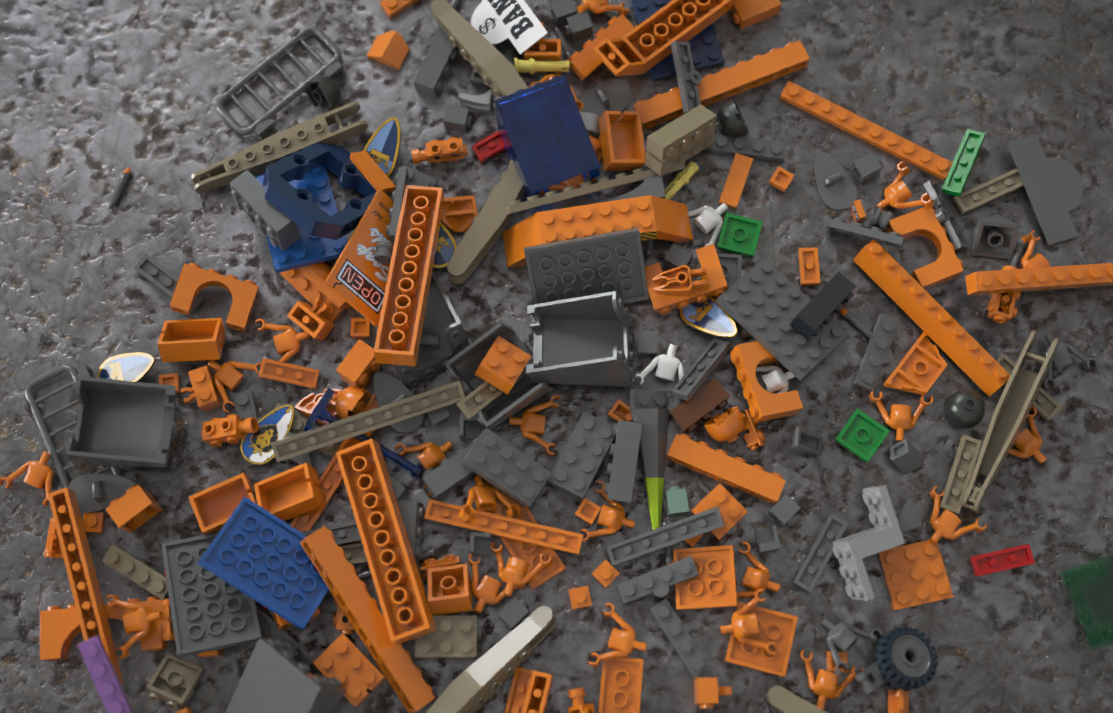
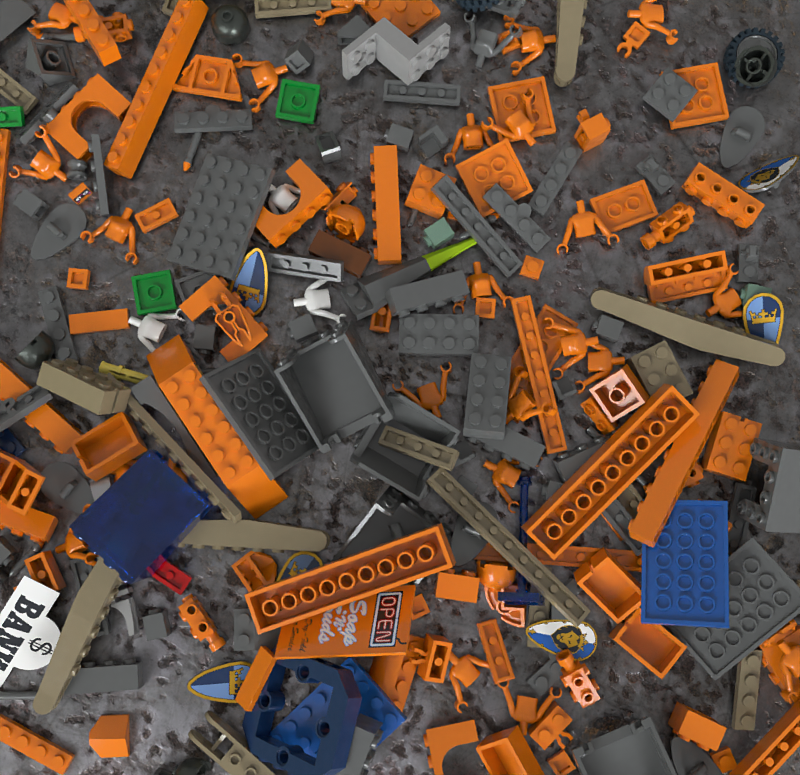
camera: 120 degrees left, 10 degrees up
dark grey wheel [374,241,394,264] -> none
dark grey plate [386,167,409,243] -> none
orange brick [475,336,531,395] -> none
light yellow pin [514,58,569,75] -> none
orange plate [568,586,592,610] -> none
black brick [790,271,856,340] -> none
none -> orange piece [80,207,139,265]

